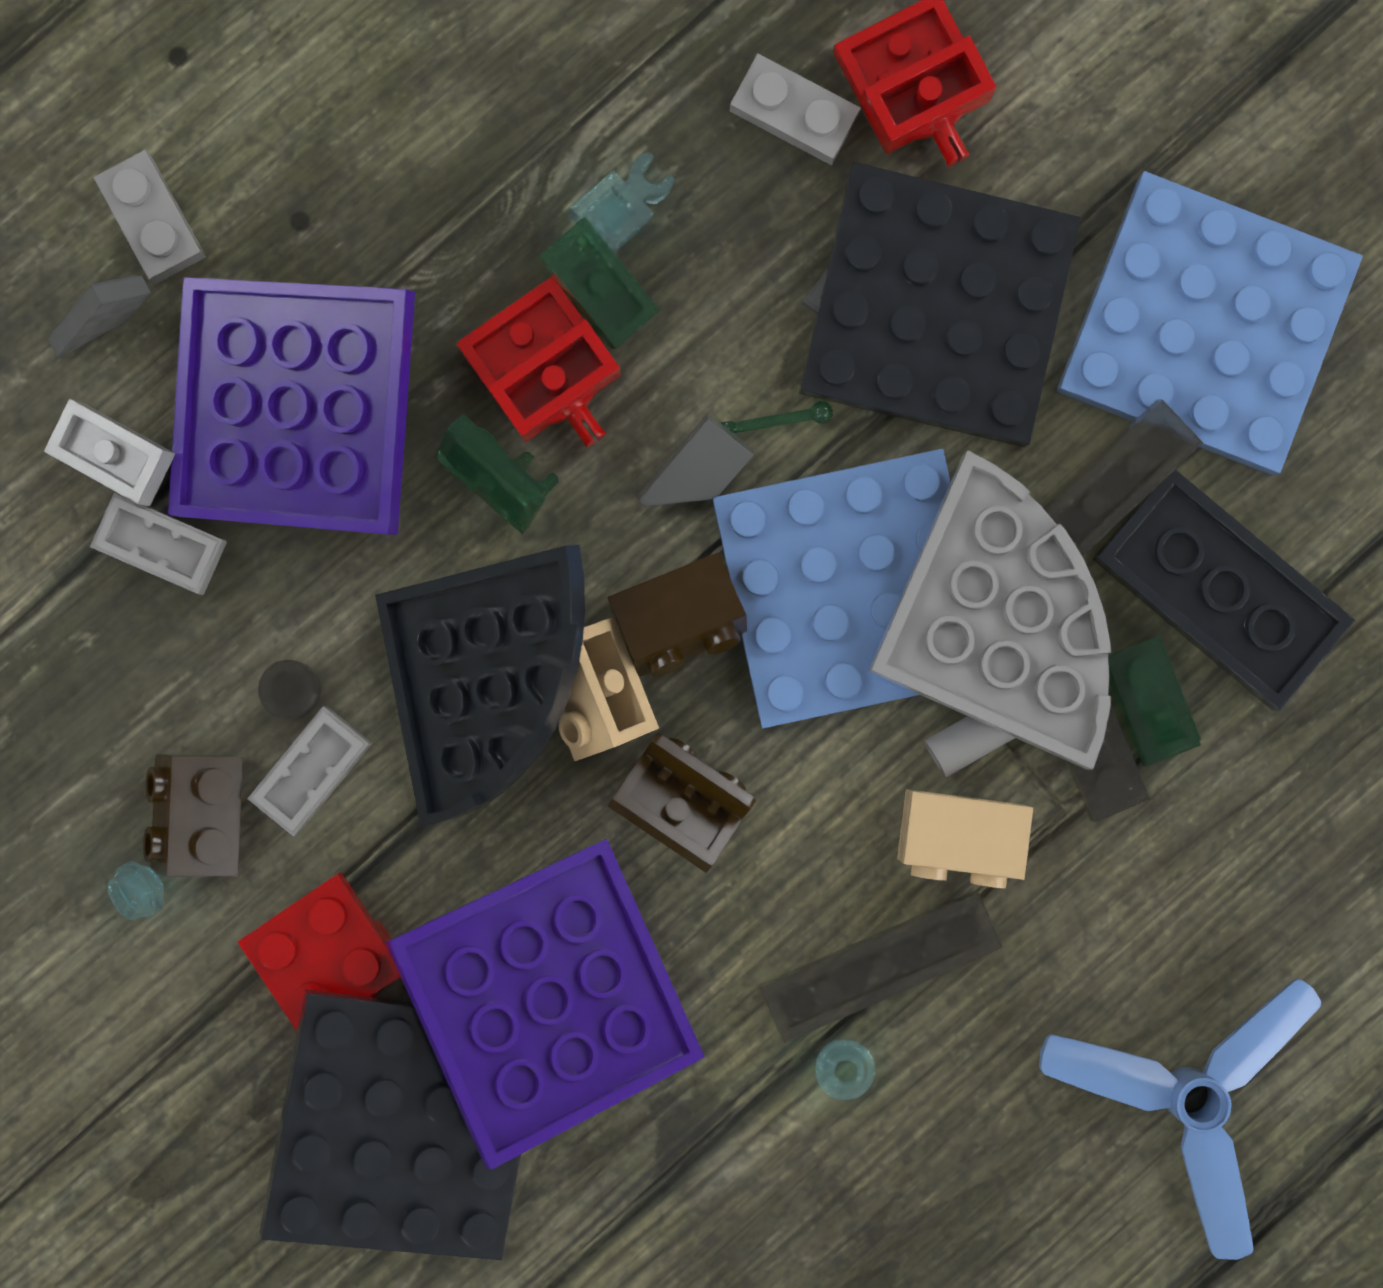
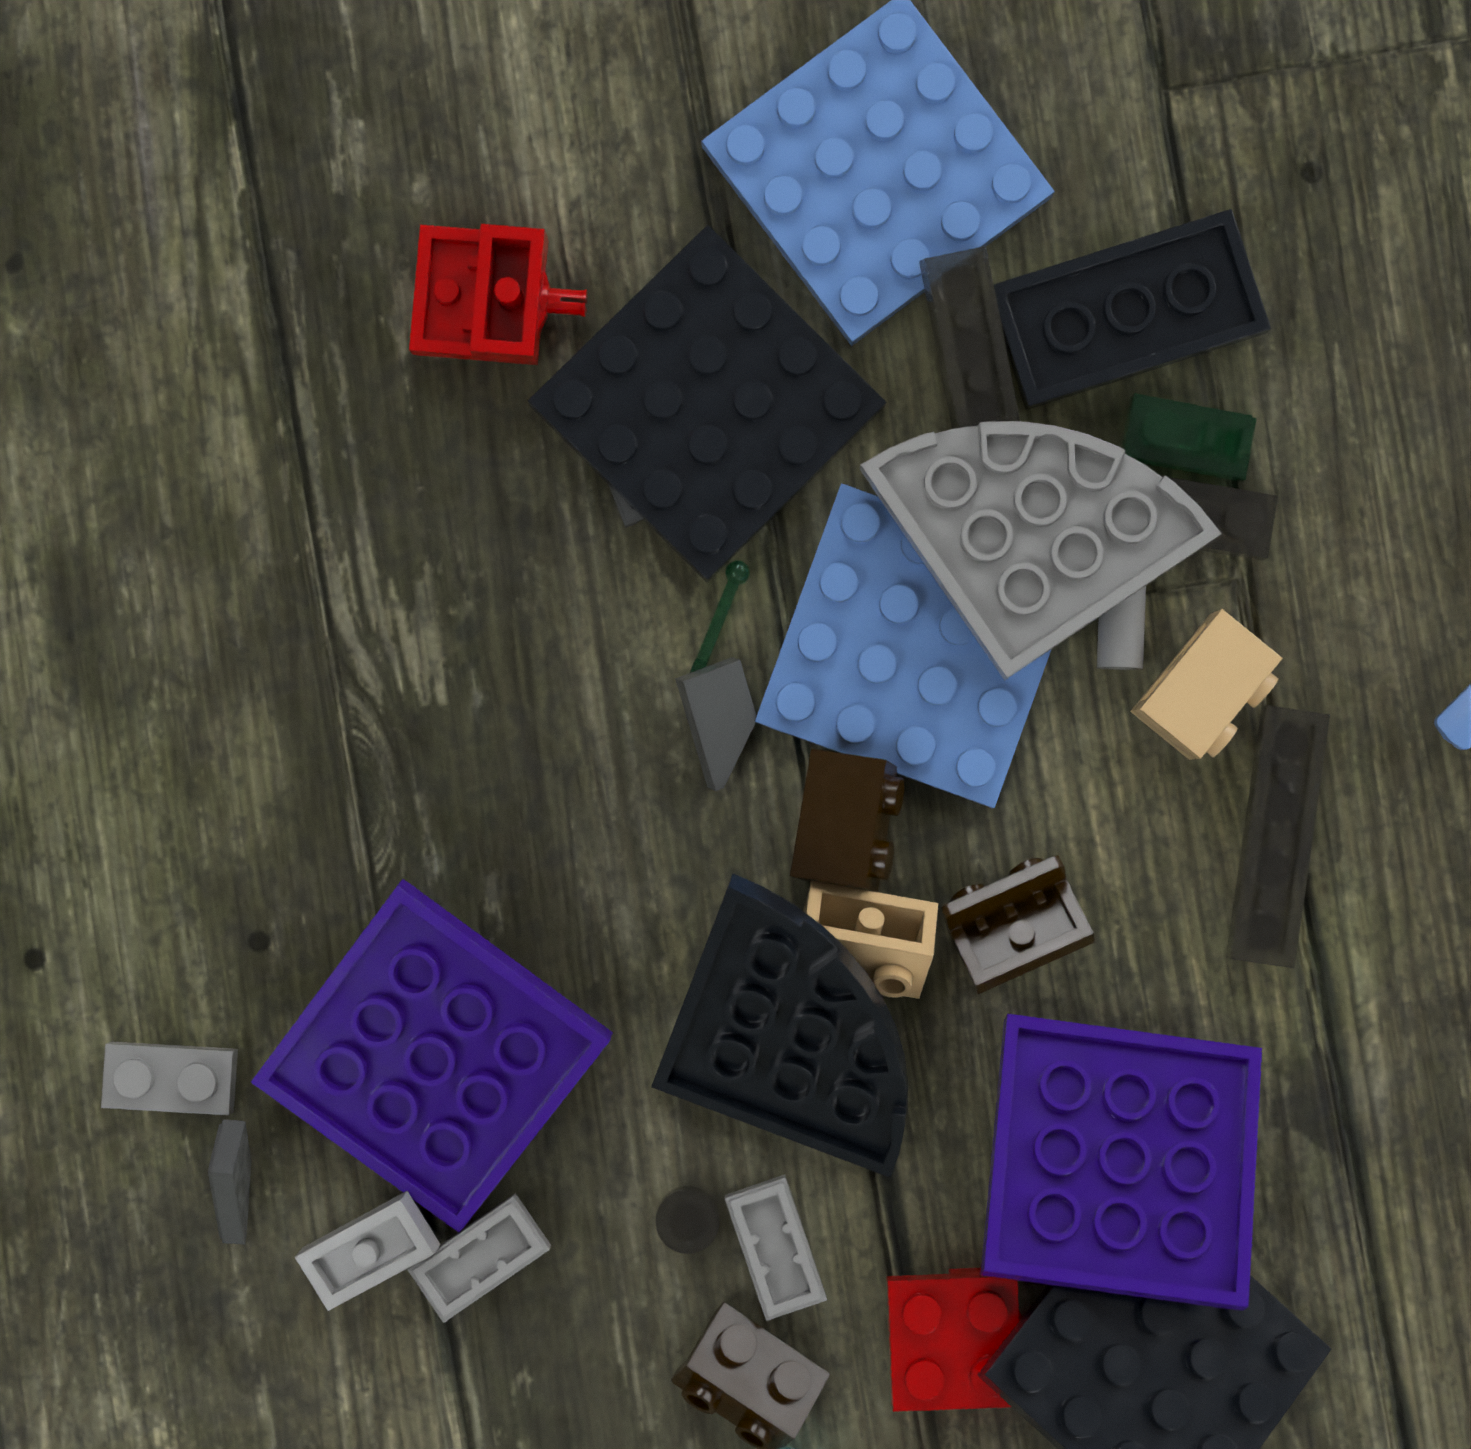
camera: 45 degrees left, 0 degrees up
clear green plate [434,414,558,534] -> none
red plate [456,276,621,448] -> none
clear green plate [539,217,660,349] -> none
clear light blue plate [568,152,675,258] -> none
light grey plate [730,53,861,165] -> none
clear light blue plate [815,1039,875,1100] -> none

